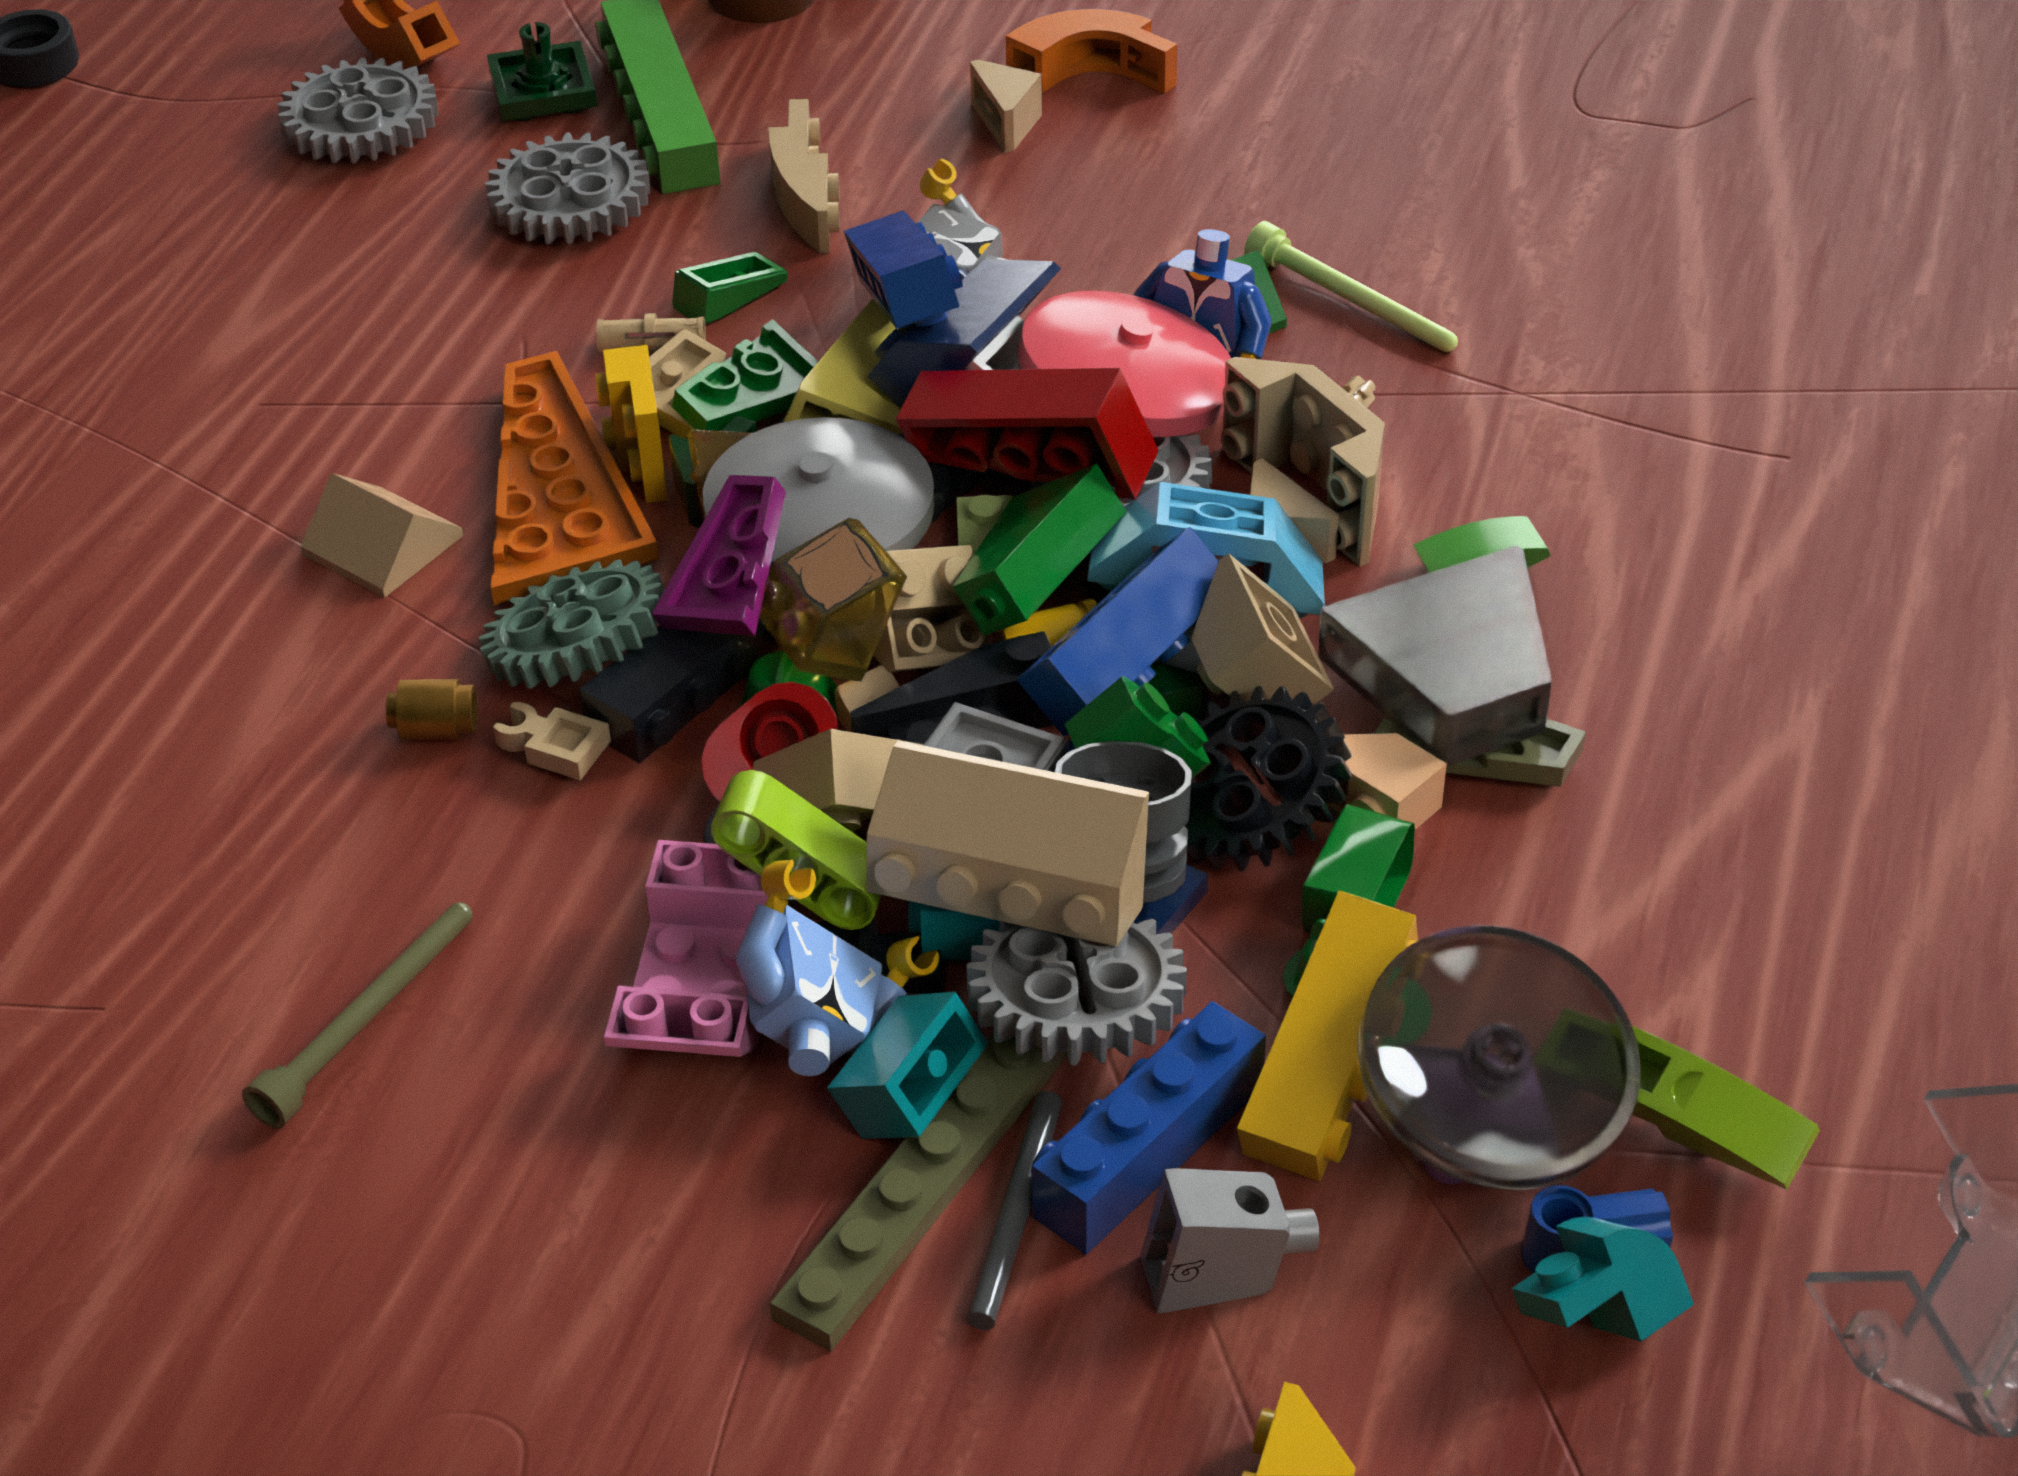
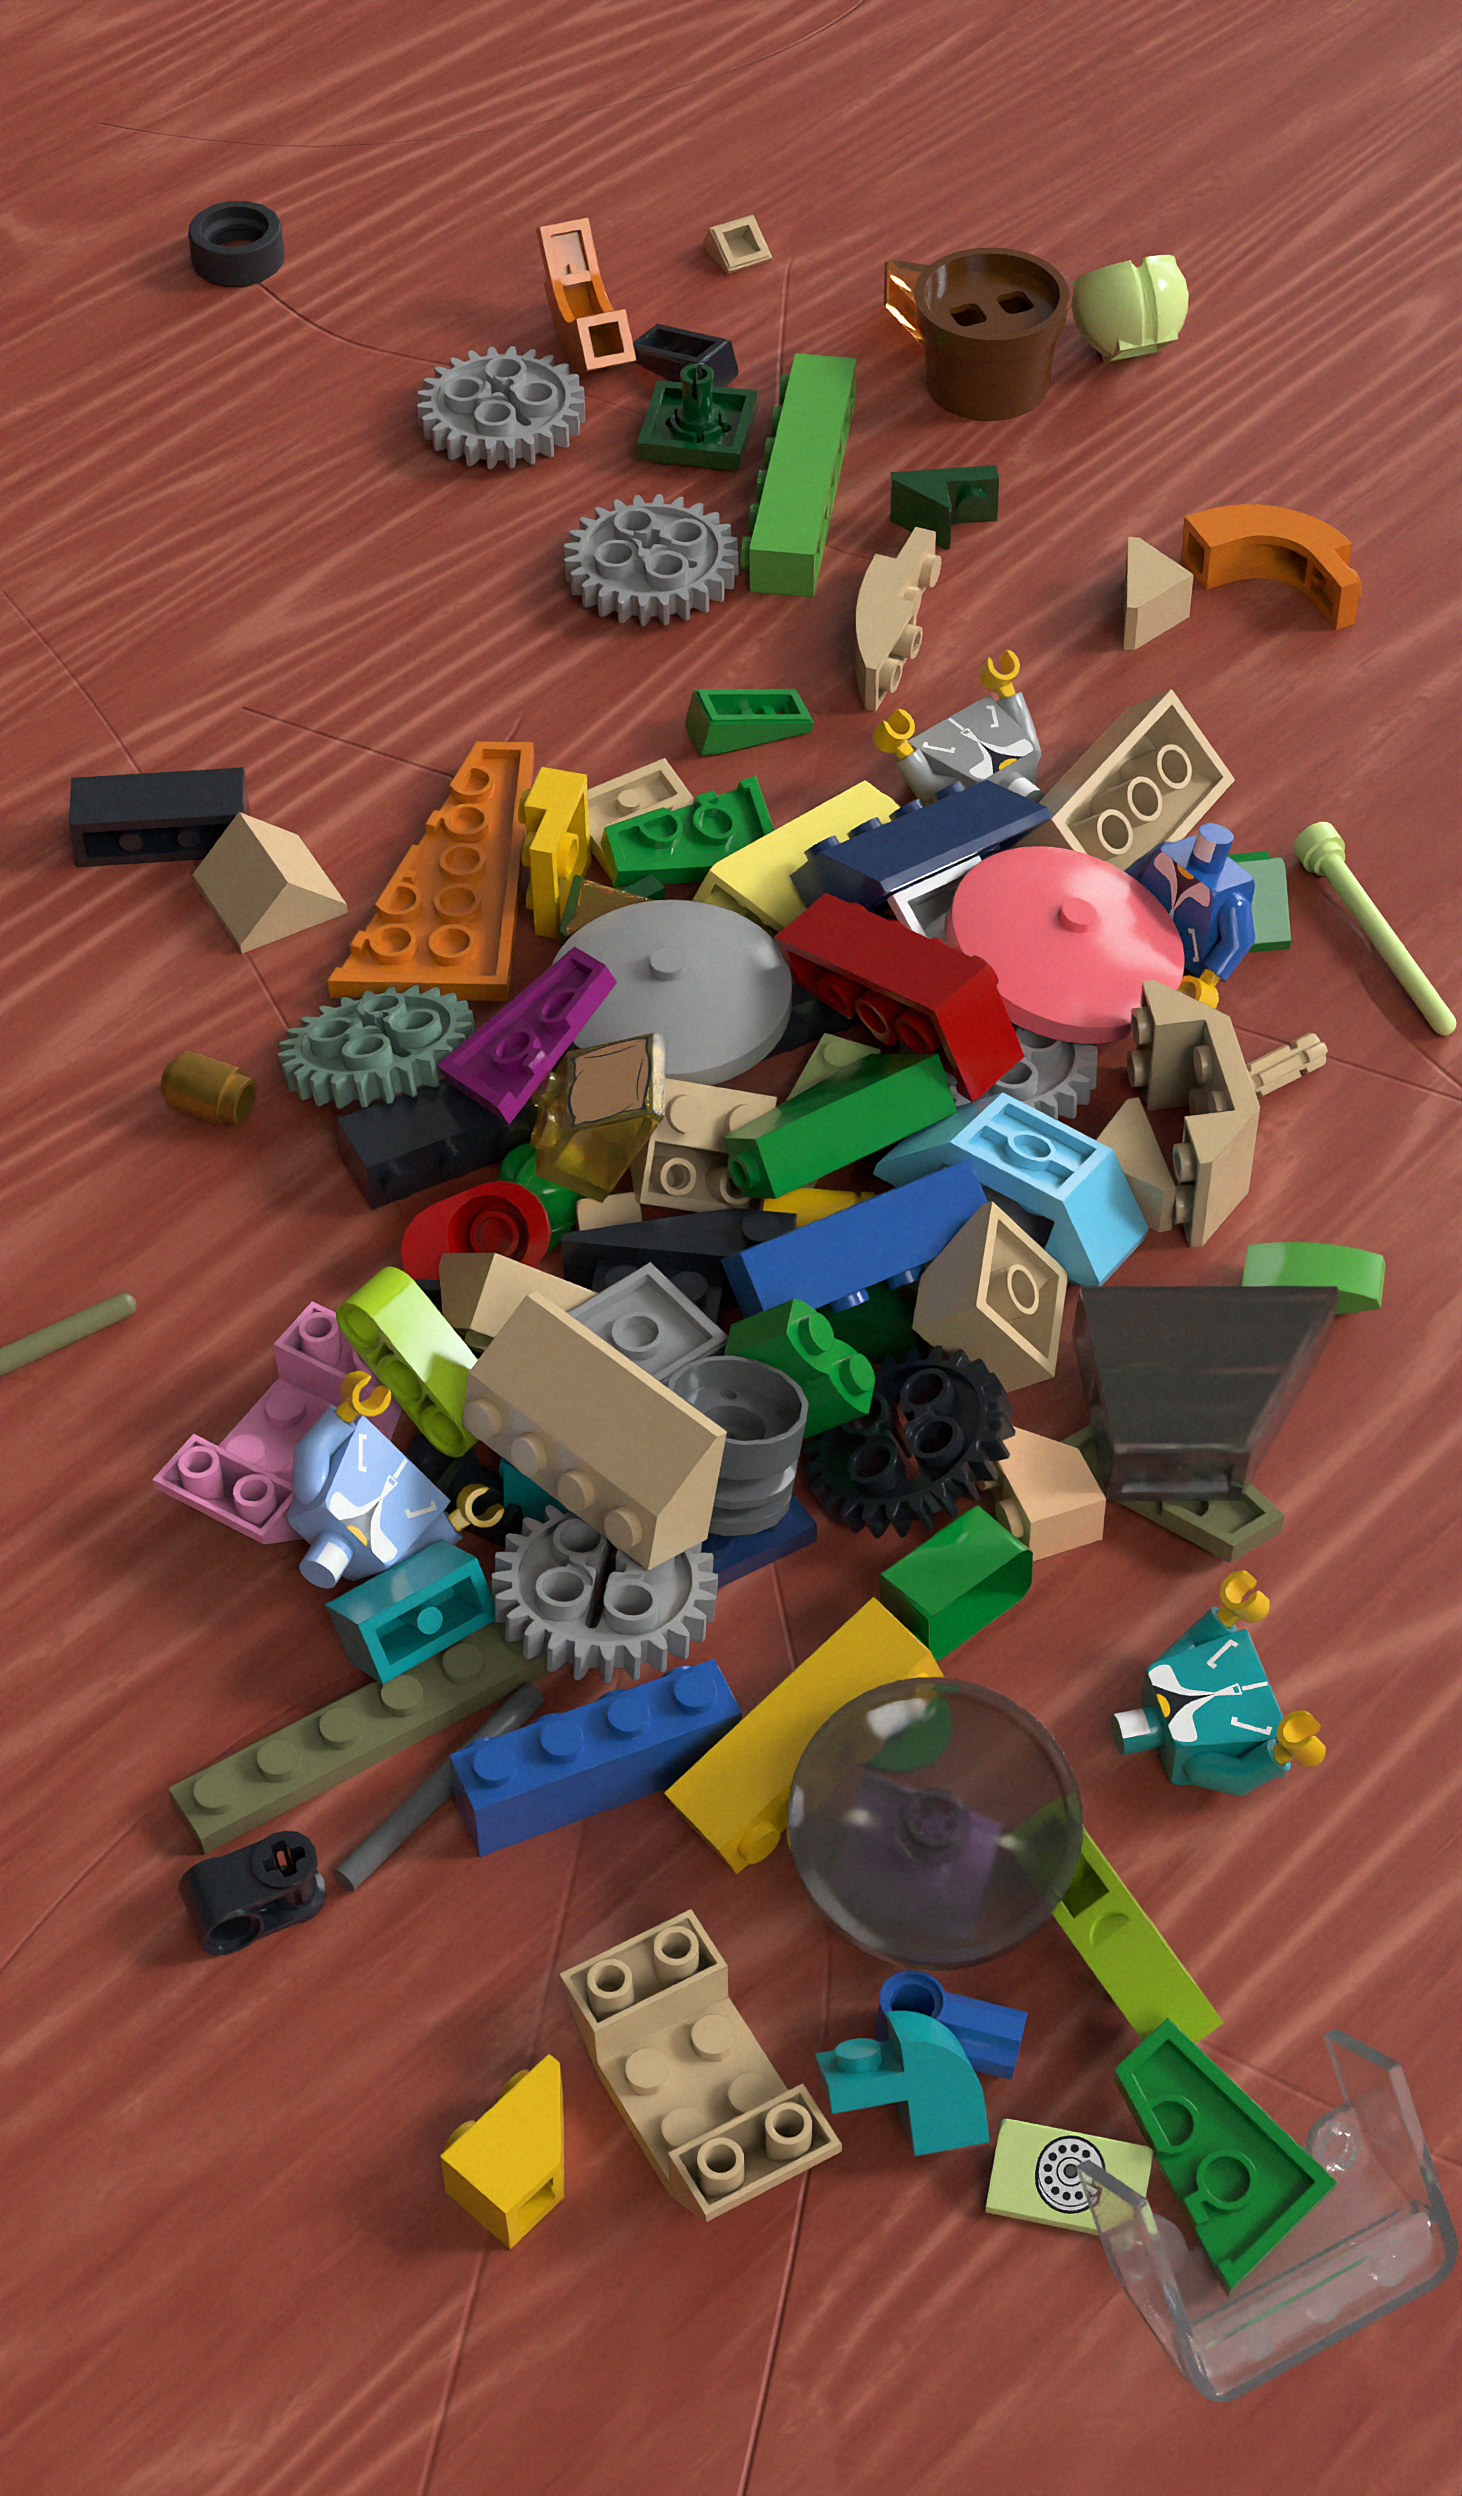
camera: 25 degrees right, 5 degrees up
tan plate [493,702,611,781] -> none
tan pin [596,313,706,356] -> none
blue brick [844,210,963,329] -> none
light grey torso [1140,1168,1319,1313] -> none
none -> black brick [69,767,250,867]
none -> black piece [178,1830,327,1955]
none -> tan slope [559,1909,842,2222]
none -> black slope [633,324,739,387]
none -> dark green slope [890,465,999,549]
none -> yellowish green slope [986,2119,1153,2243]
none -> tan slope [1014,689,1235,871]
none -> teal torso [1111,1571,1326,1797]
none -> green wing [1112,2018,1337,2298]

